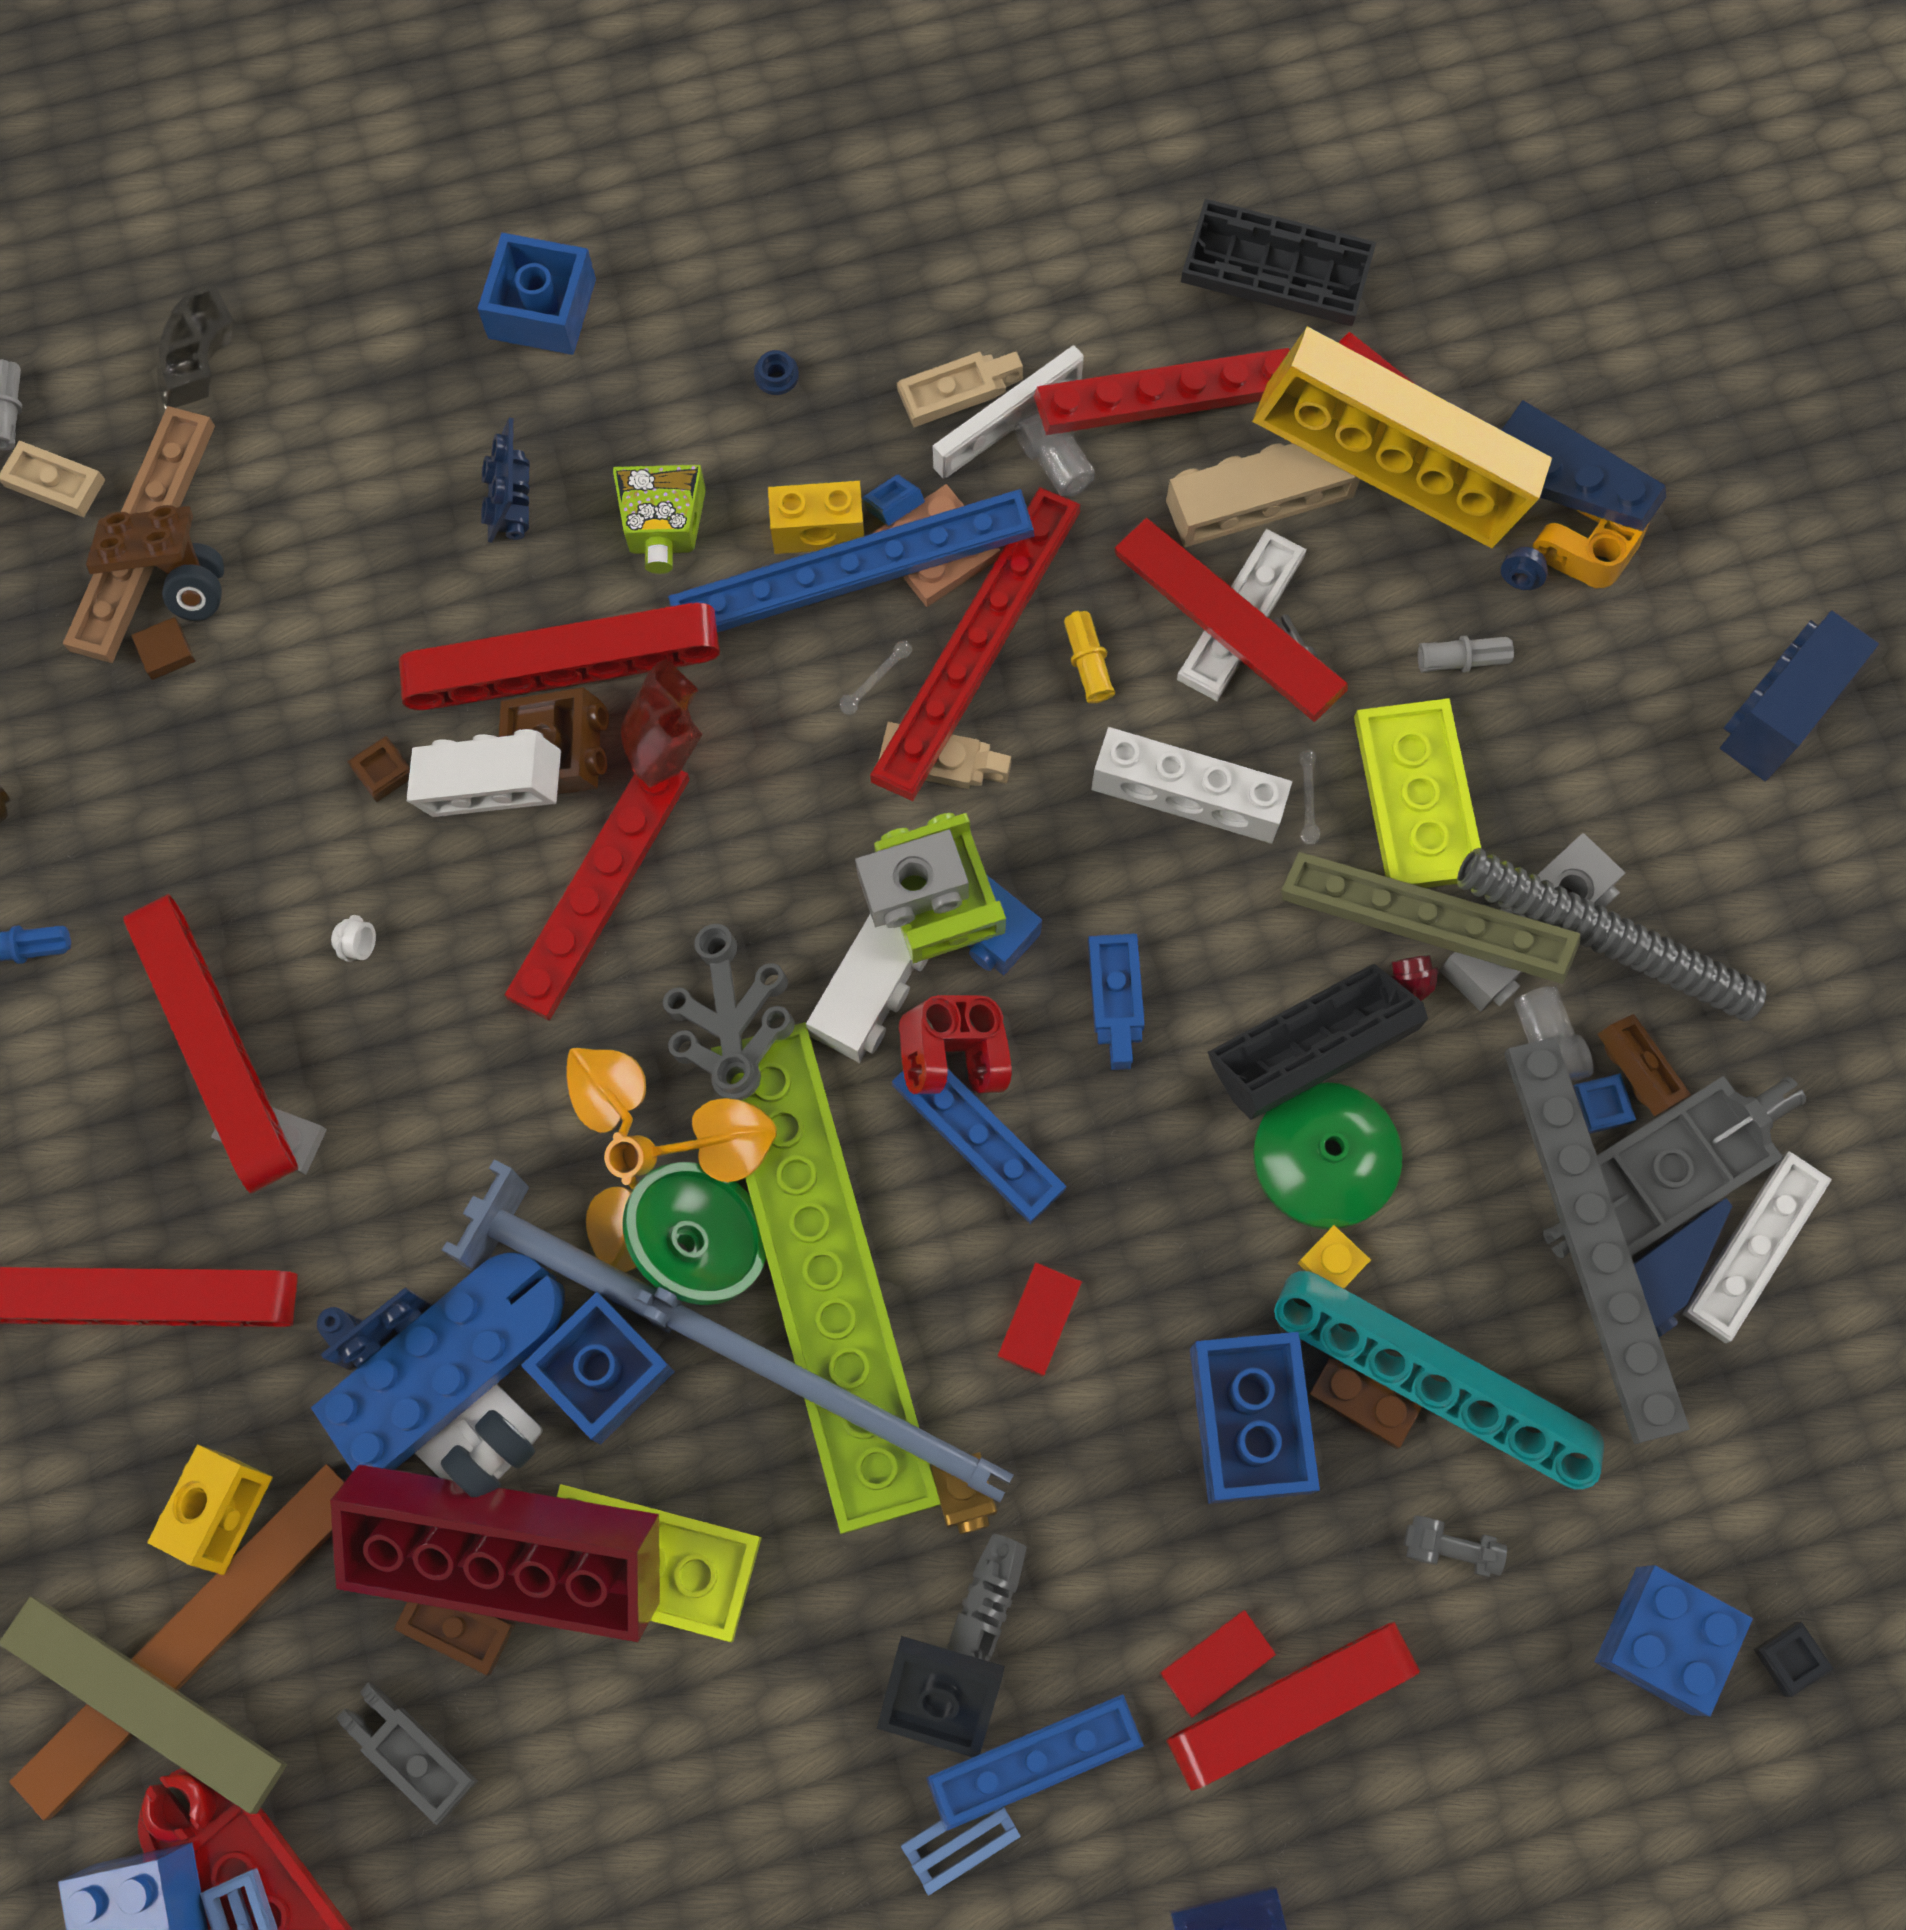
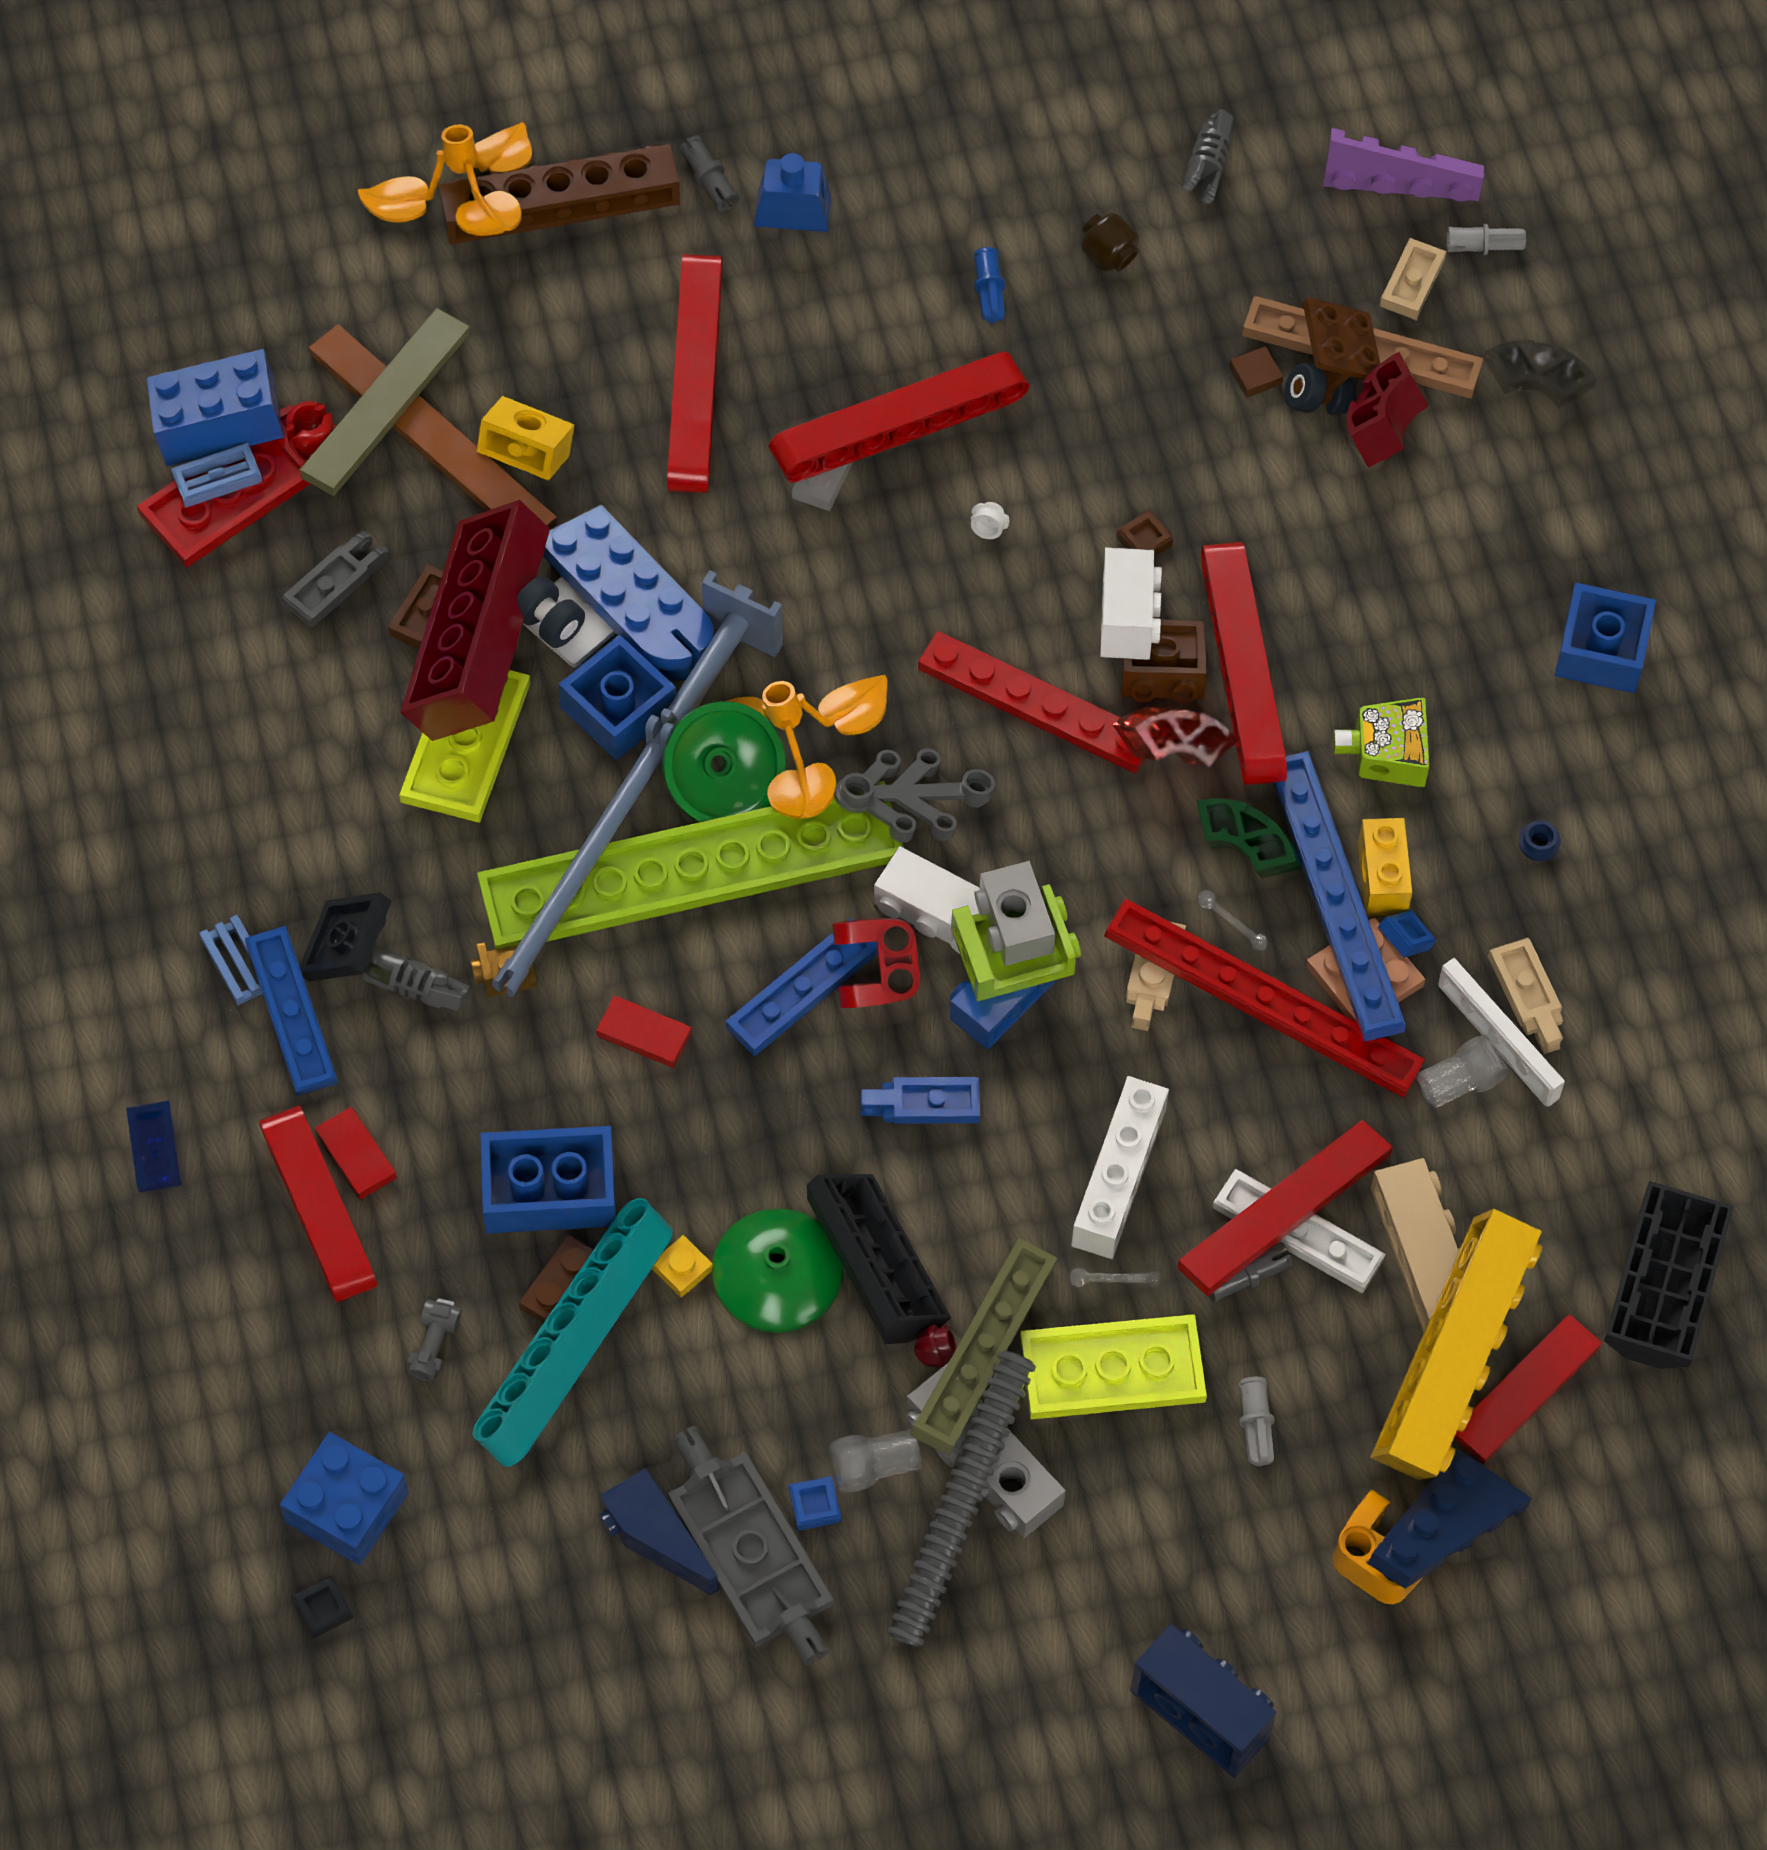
camera: 90 degrees right, 10 degrees down
dark blue hinge [317,1287,432,1370] -> none
dark blue hinge [481,417,530,543] -> none
red plate [1034,348,1290,435] -> none
yellow axle [1064,611,1115,703] -> none
dark blue plate [1501,547,1548,590] -> none
dark grey plate [1504,1036,1690,1445] -> none
reddish brown plate [1597,1014,1691,1116] -> none
white tile [1682,1151,1832,1344] -> none
none -> dark green brick [1196,798,1302,879]
none -> dark red brick [1347,352,1429,468]

